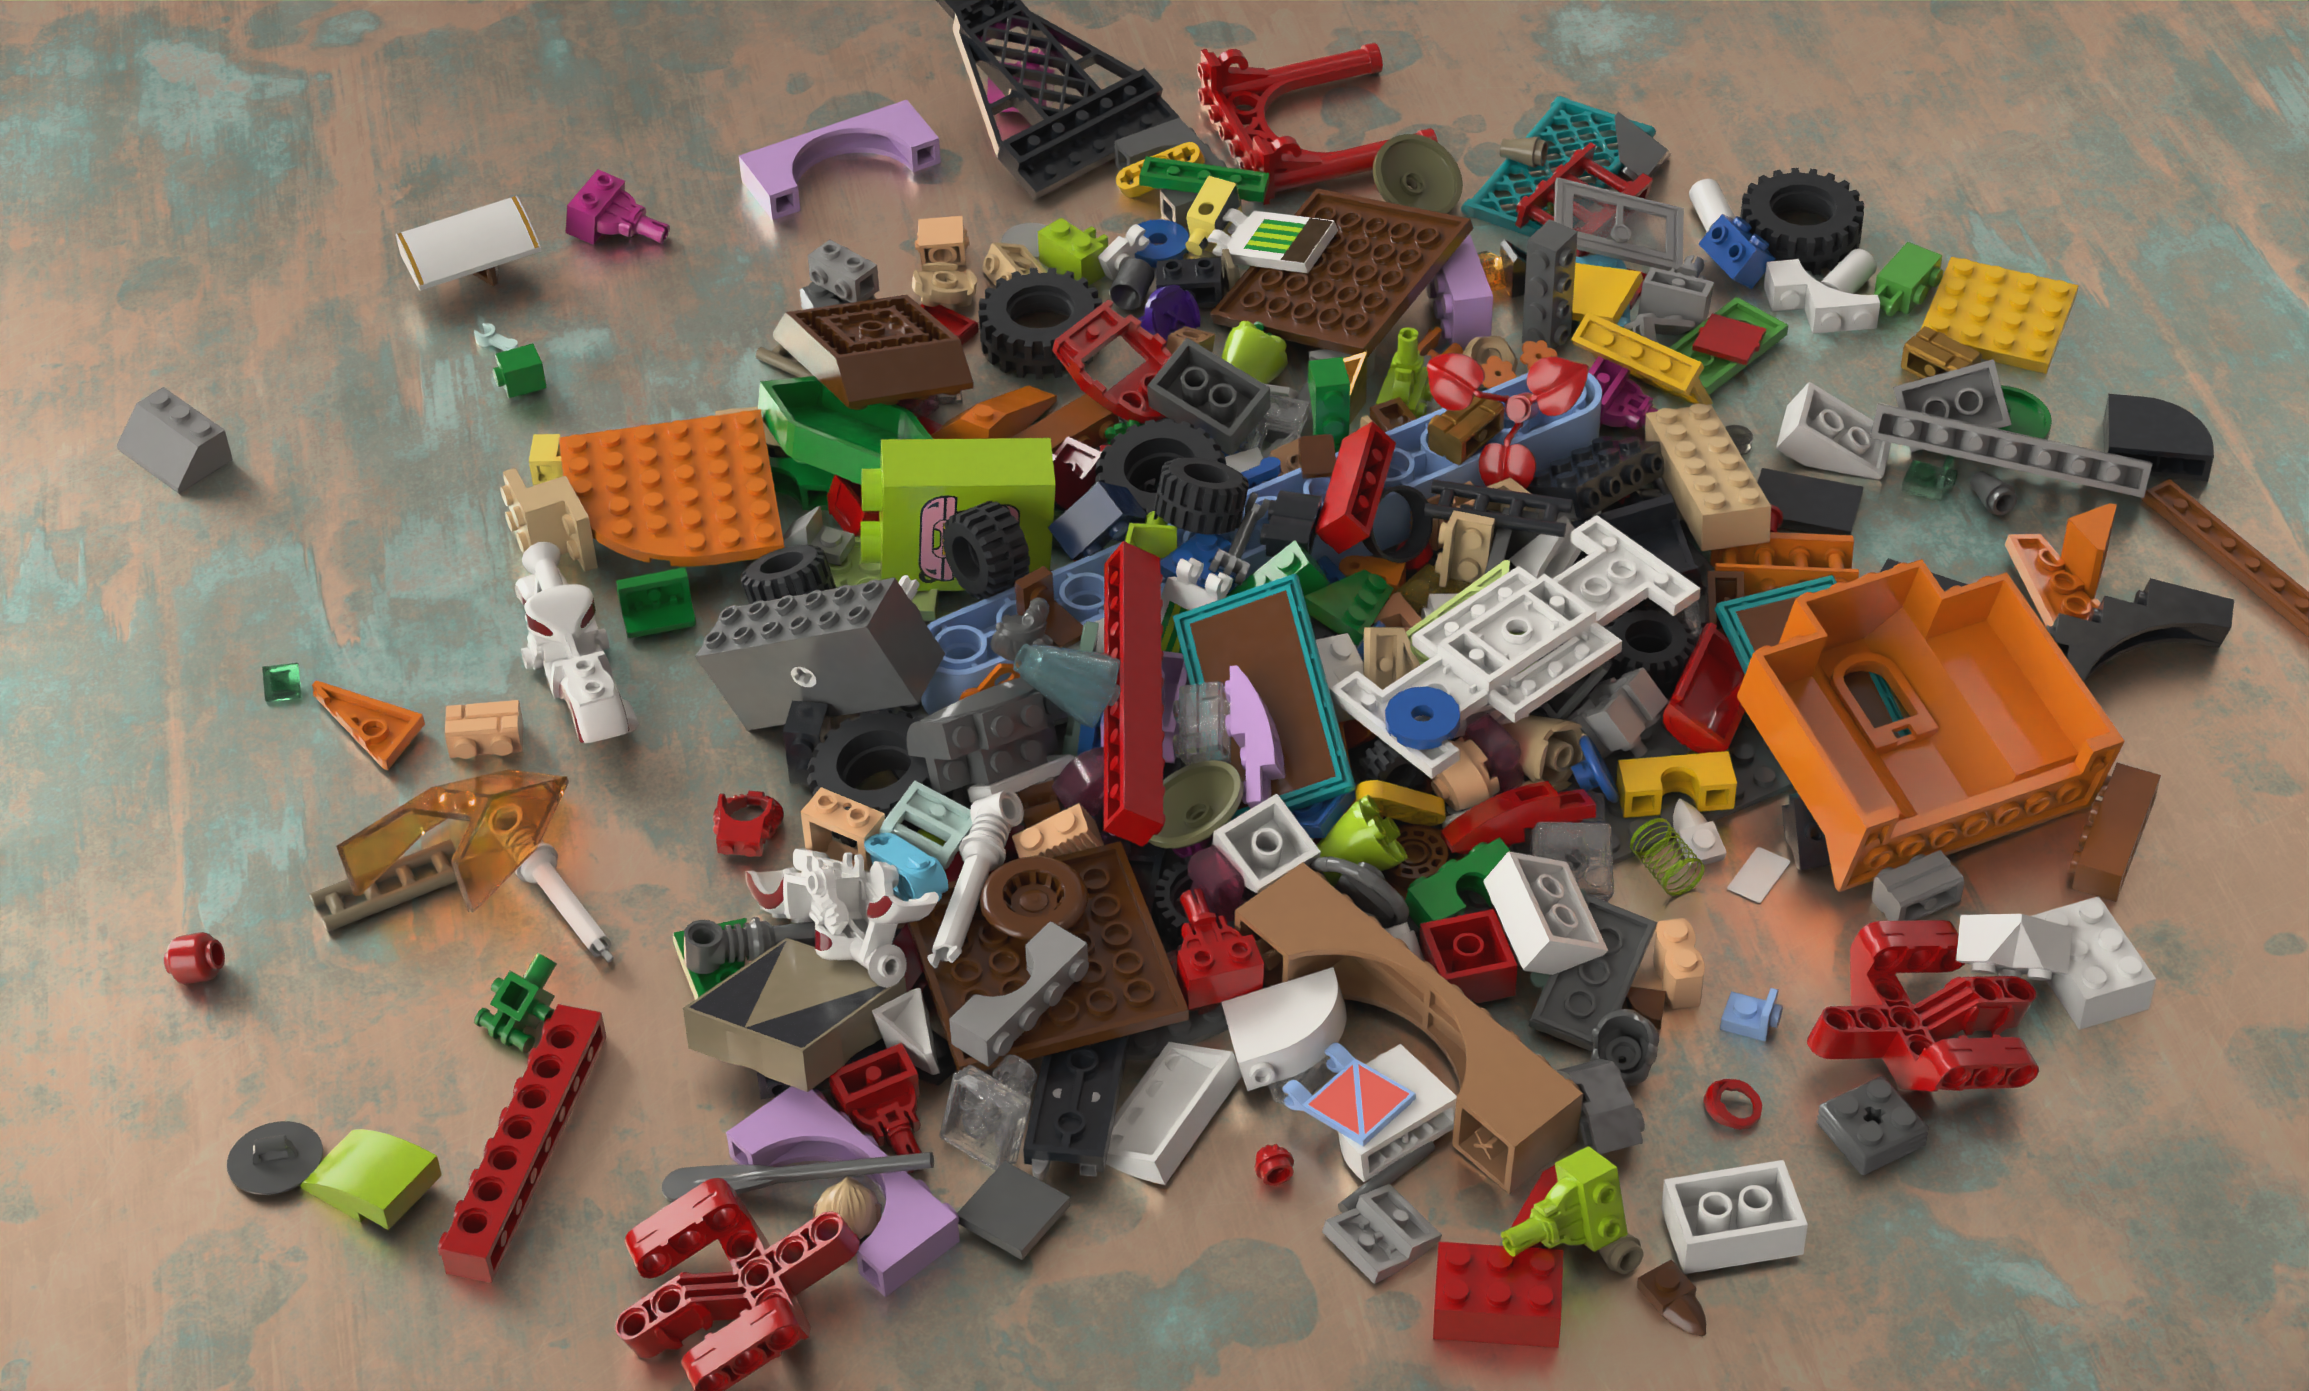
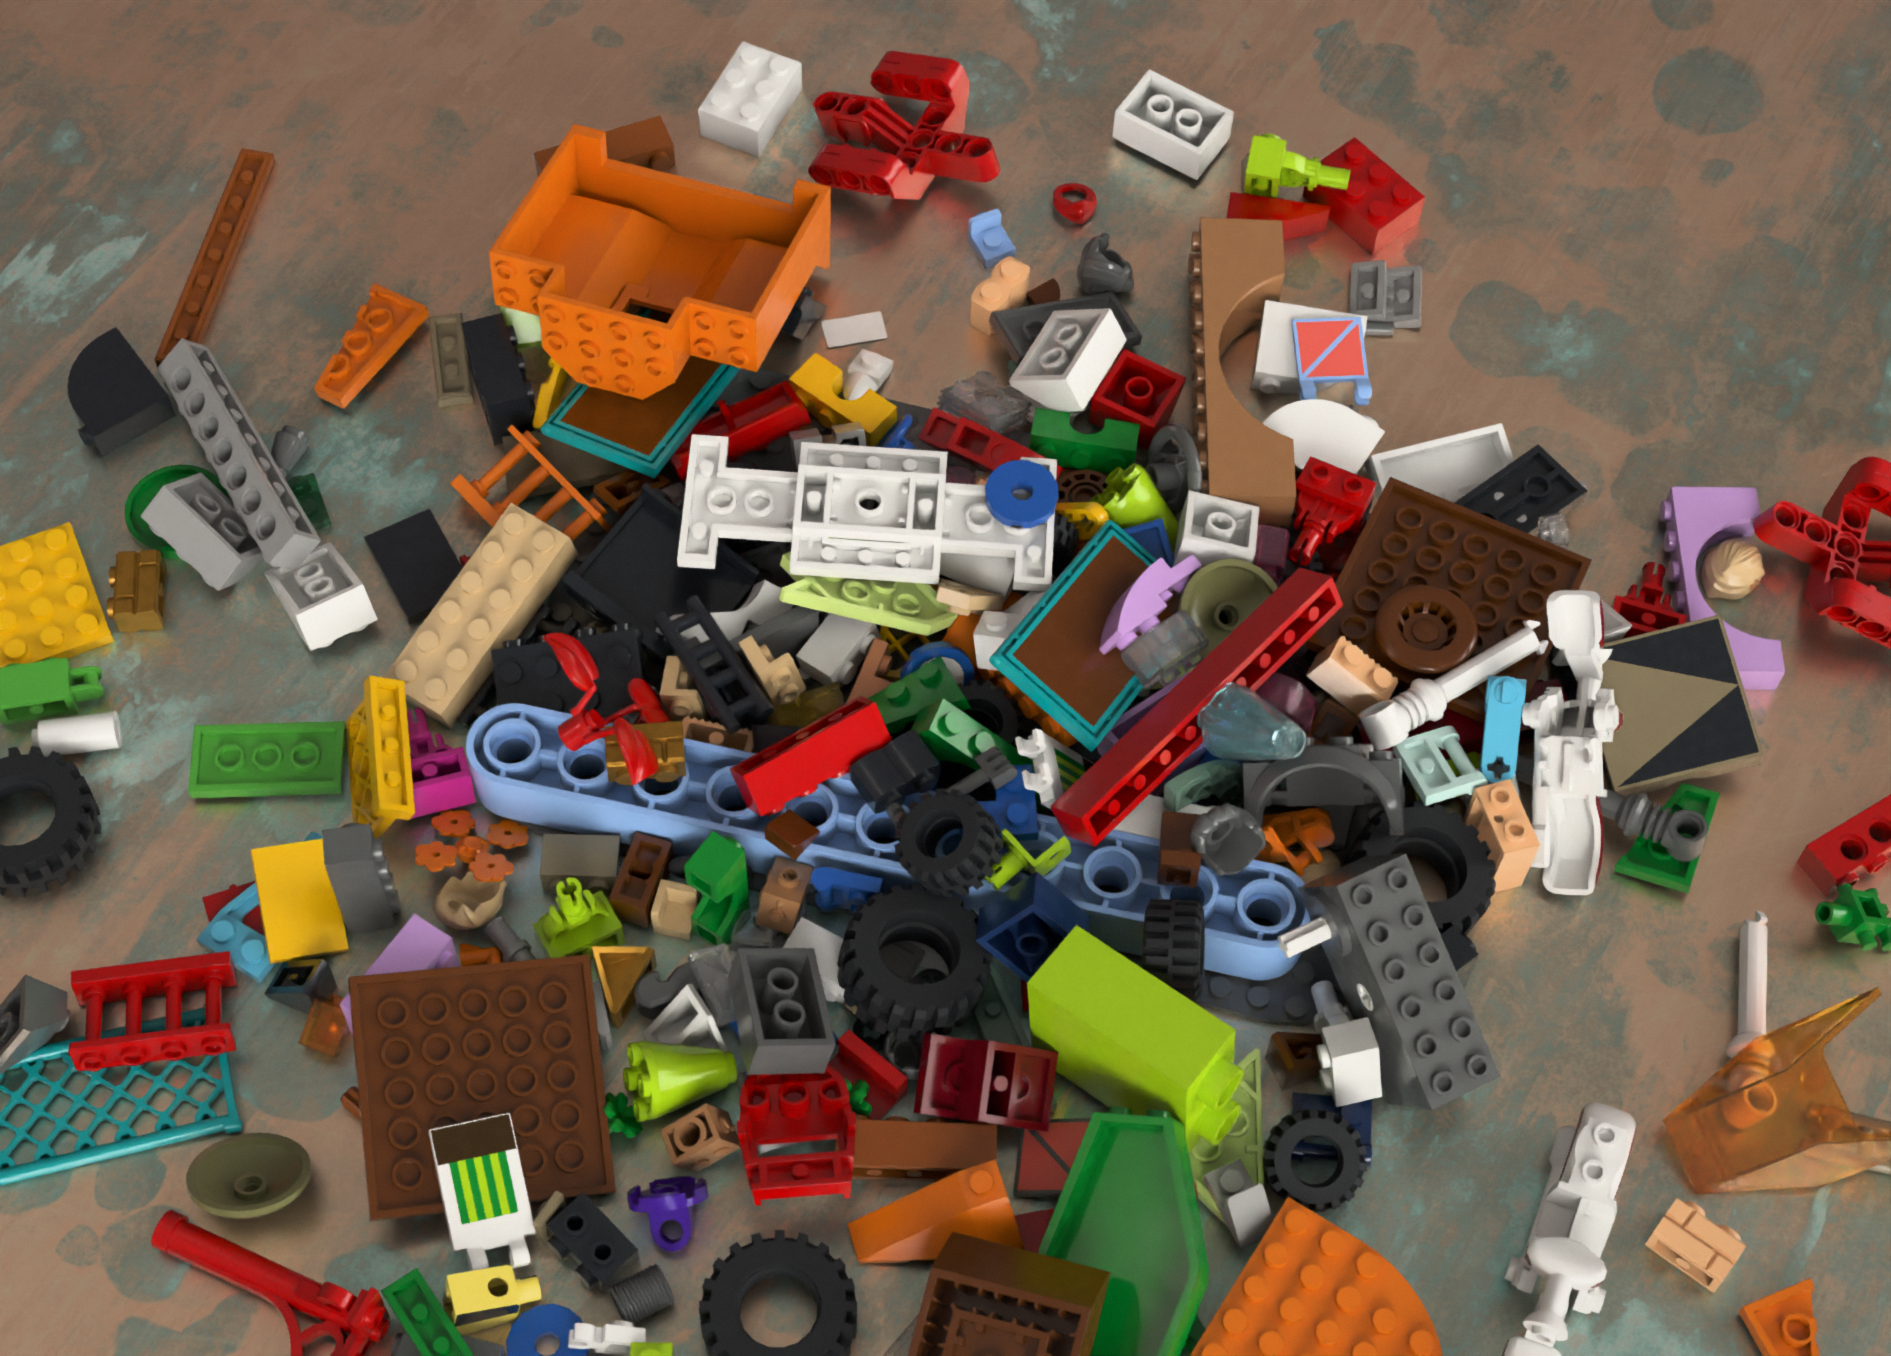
camera: 140 degrees left, 15 degrees up
green bracket [616,567,696,638] -> none
dark grey piece [662,1152,934,1202] -> none
red piece [713,790,784,857] -> none
clear brick [939,1065,1031,1171] -> none
light grey arch [949,921,1089,1067] -> none
dark grey tile [957,1161,1070,1260] -> none
red plate [1254,1144,1294,1186] -> none
dark tan cone [1500,137,1548,168] -> none
light grey door [1554,177,1684,273] -> none
flat silver brick [1557,1059,1645,1154] -> none
light grey bracket [1624,313,1695,342] -> none
lime piece [1630,818,1705,896] -> none
reddish brown plate [1637,1260,1707,1337] -> none
light grey brick [1638,255,1714,330] -> none
white brick [1689,179,1735,232] -> none
red piece [1692,313,1766,366] -> none
blue brick [1699,214,1776,289] -> none
clear smoke tile [1725,425,1753,456] -> none
white arch [1764,259,1880,334] -> none
dark grey brick [1816,1076,1929,1175] -> none
white slope [1956,914,2073,981] -> none
black arch [2046,578,2234,682] -> none
orange slope [2061,503,2117,599] -> none

